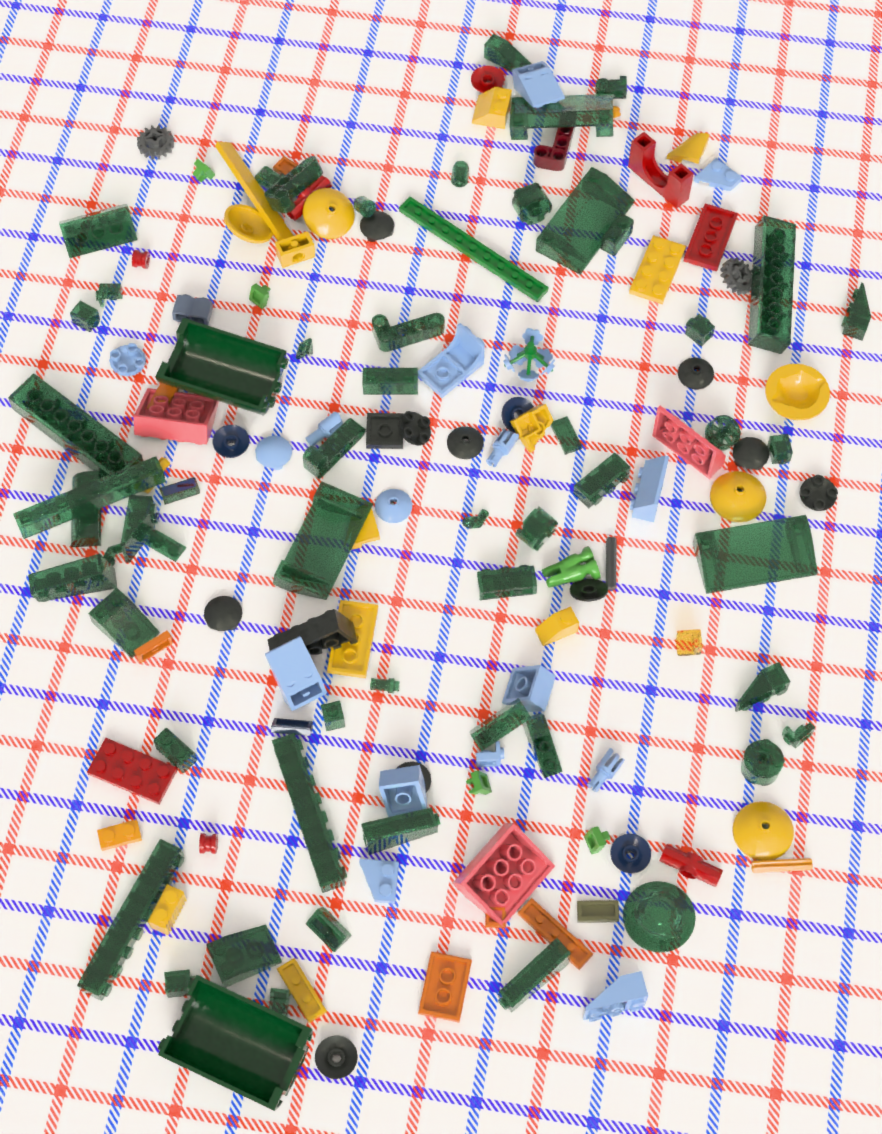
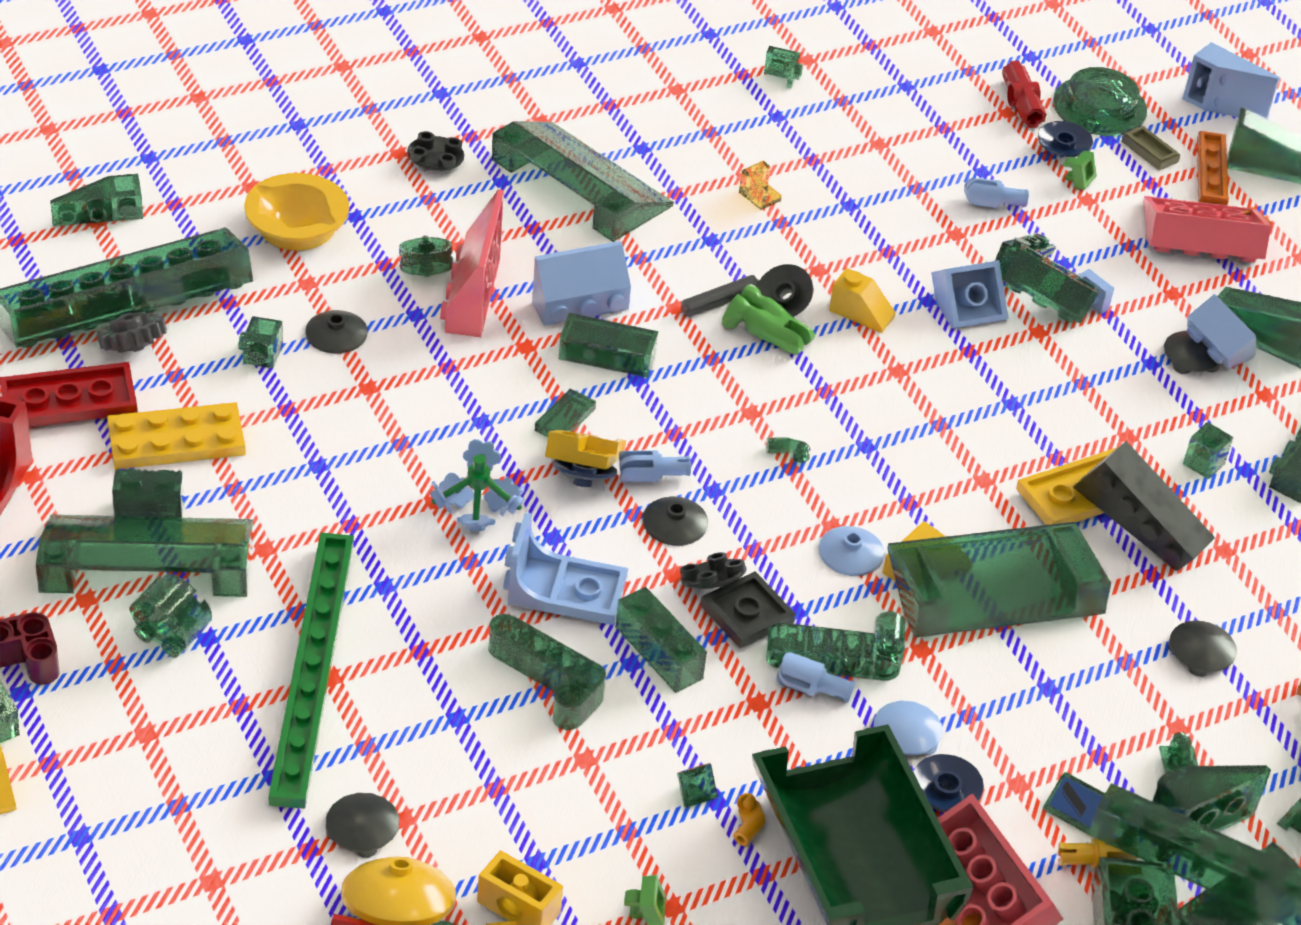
camera: 130 degrees left, 20 degrees down
clear green arm [103,542,127,567] -> none
light blue slope [265,636,327,711] -> none
dark blue tile [271,718,313,736] -> none
clear green brick [354,196,376,217] -> none
clear green animal [370,678,400,694] -> none
clear green brick [451,161,469,188] -> none
bright green tile [466,770,492,795] -> none
clear green brick [476,565,537,601] -> none
clear green brick [515,506,559,552] -> none
yellow dish [710,471,767,522] -> none
yellow dish [732,801,794,860] -> none
pearl dark grey dish [733,437,769,470] -> none
clear green slope [735,662,791,712] -> none
clear green brick [741,739,785,786] -> none
light orange axle [751,858,813,873] -> none
clear green brick [767,434,793,465] -> none

